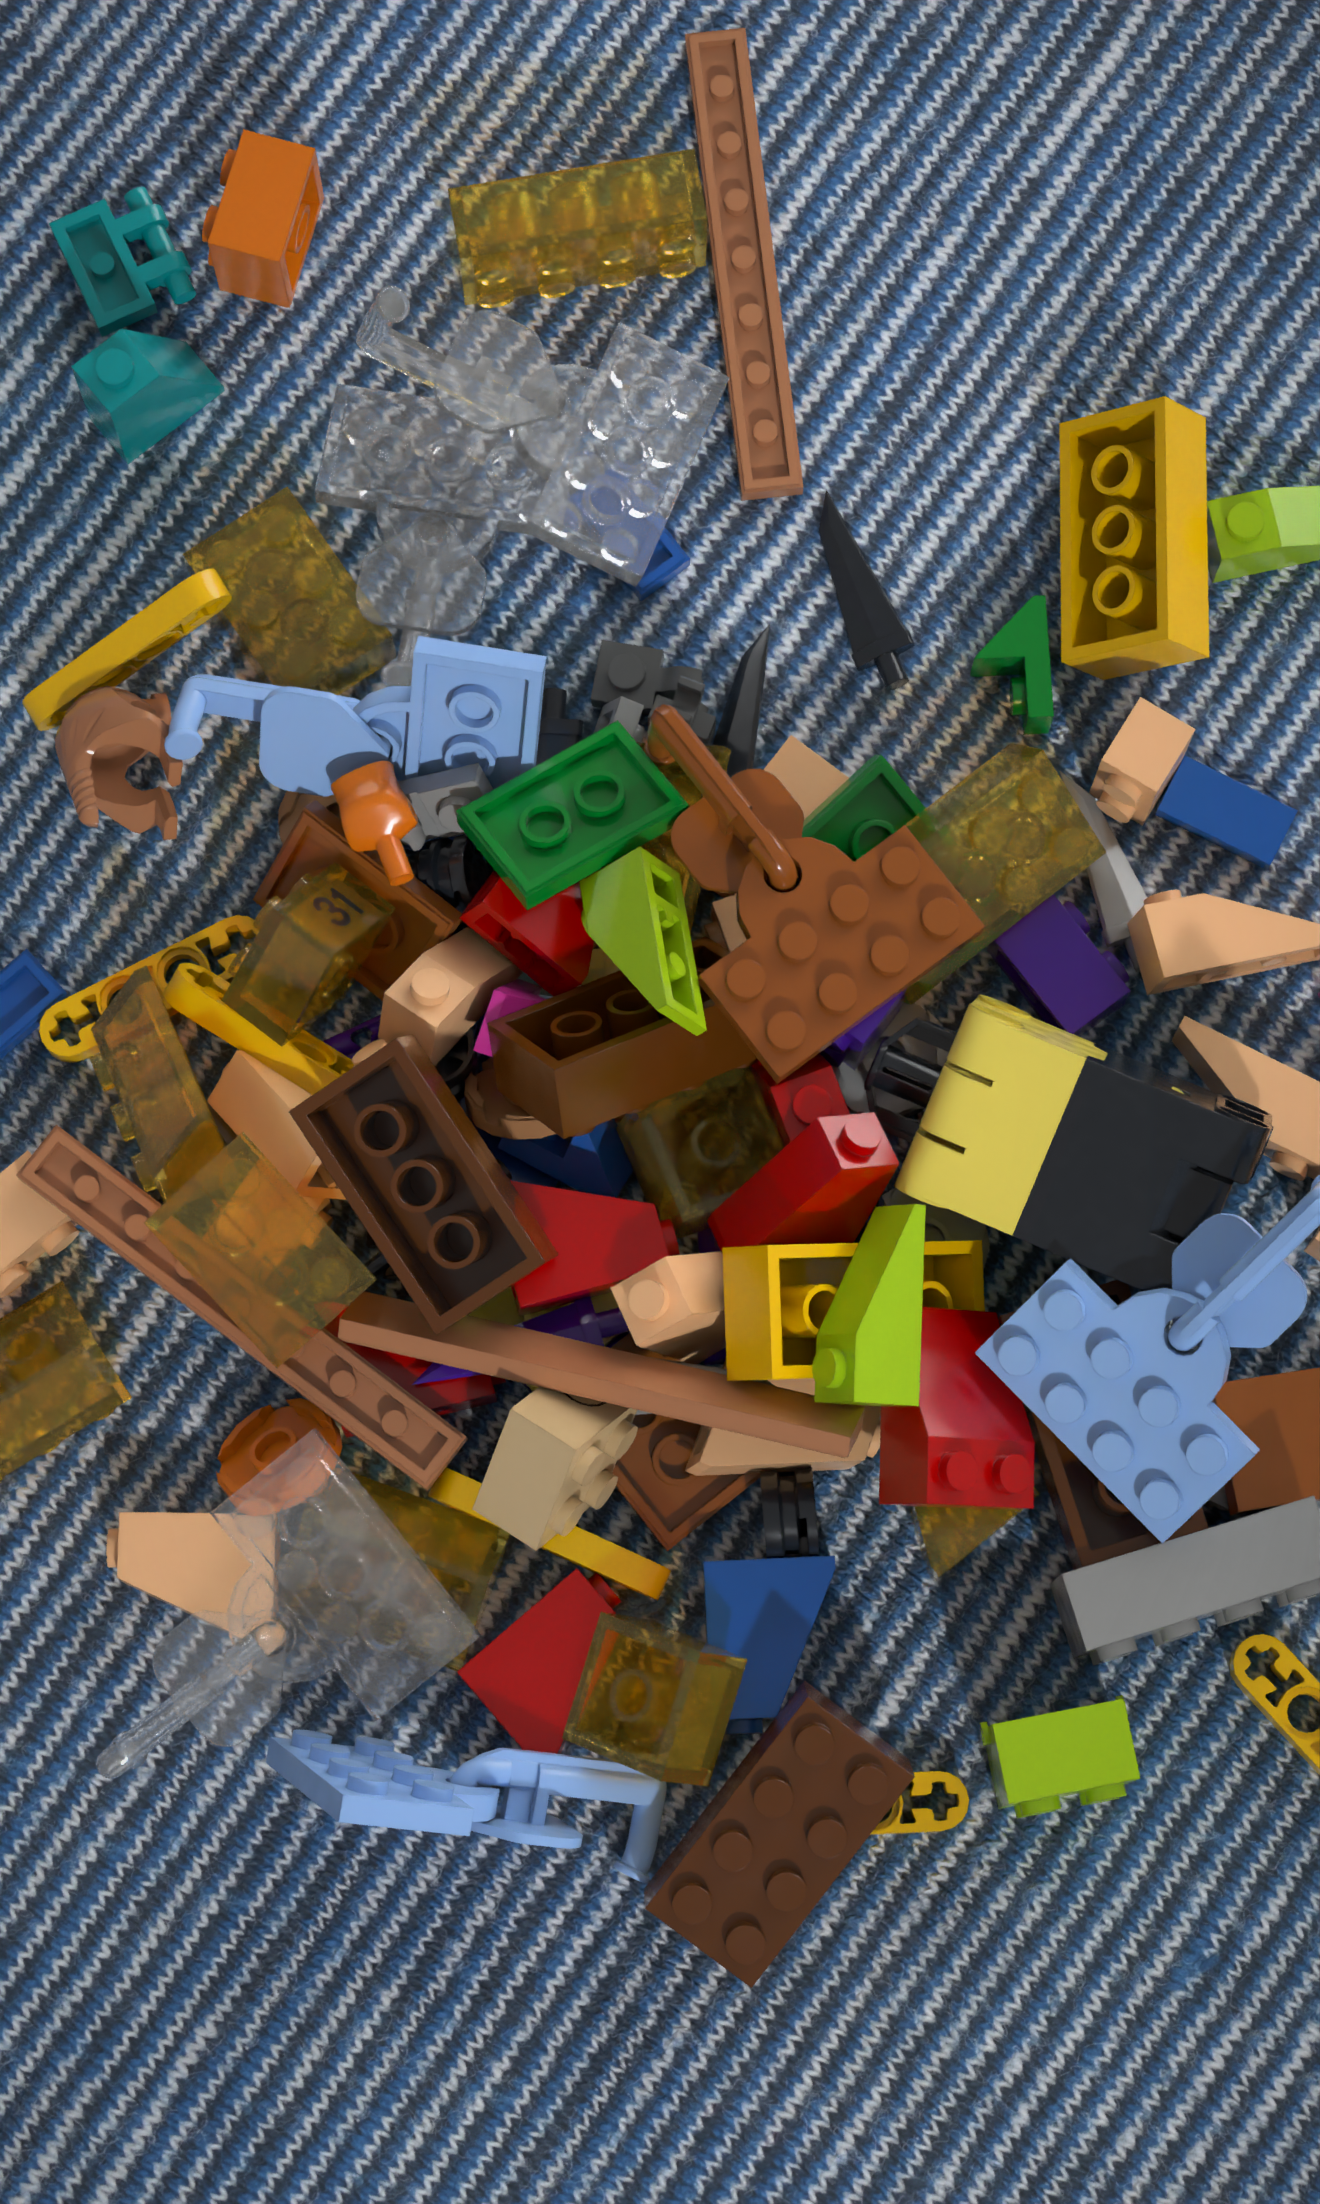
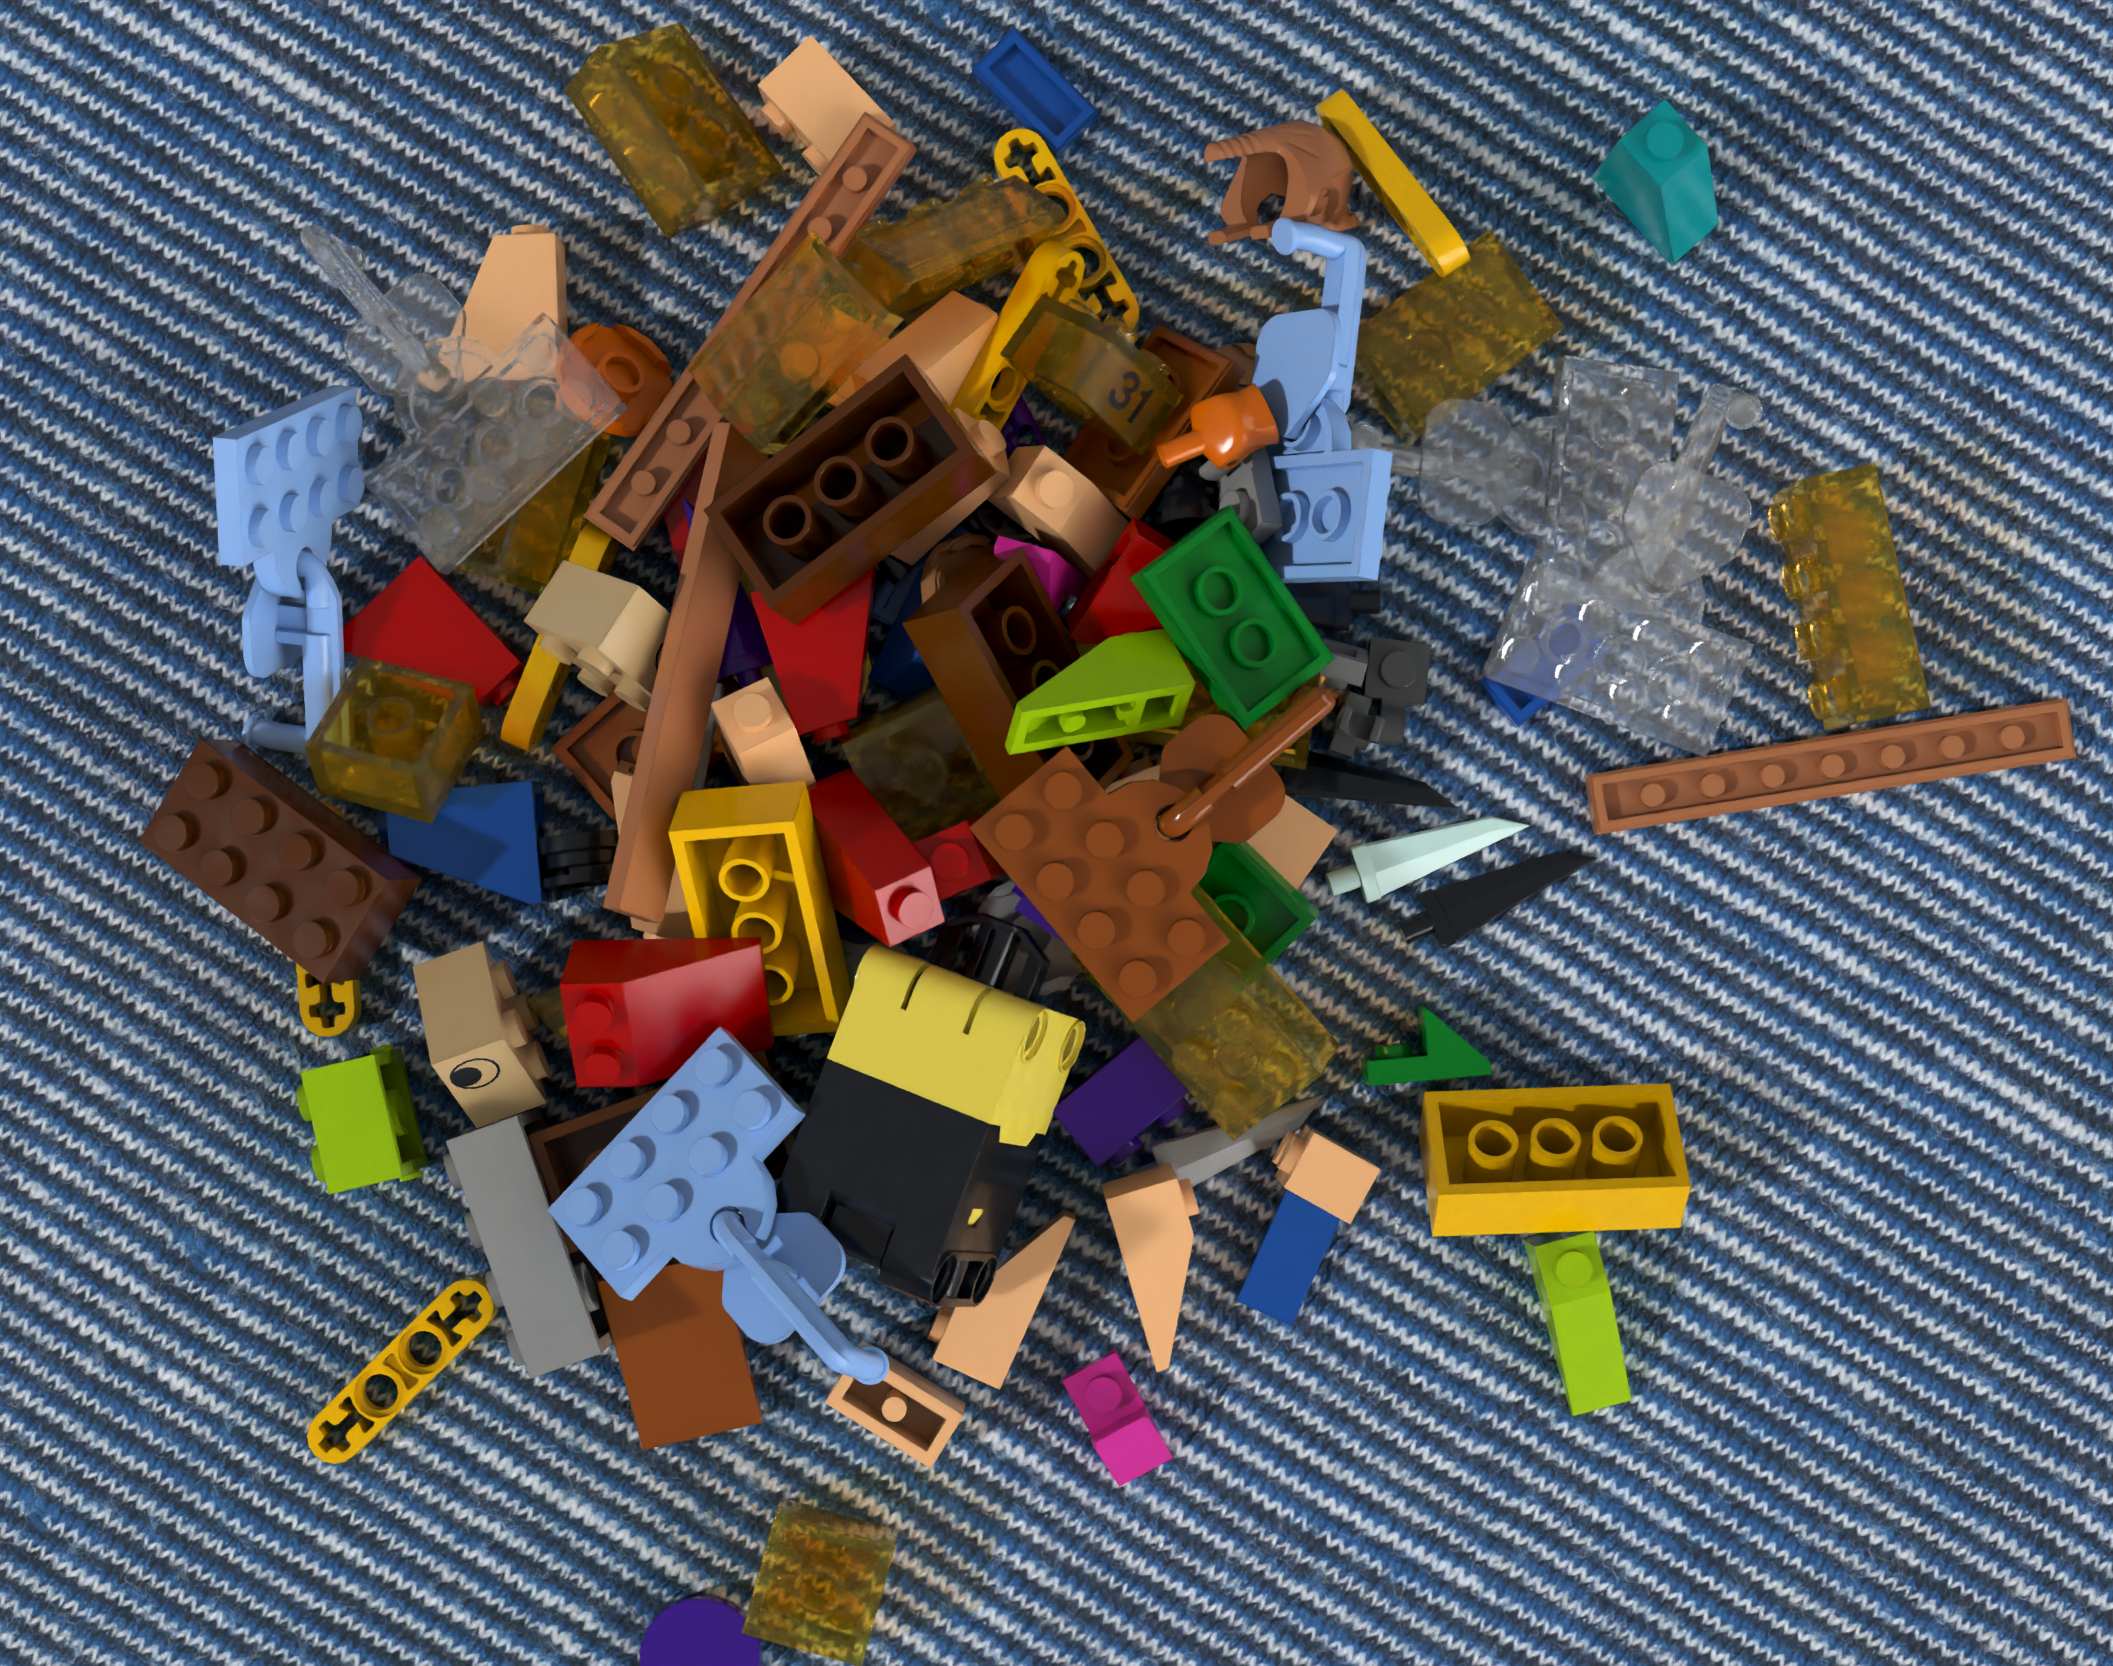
camera: 85 degrees right, 10 degrees up
teal plate [49,187,196,337] -> none
orange brick [202,129,324,308] -> none
lime slope [812,1204,926,1406] -> none
none -> tan brick [413,941,550,1129]
none -> light aqua bar [1325,816,1530,904]

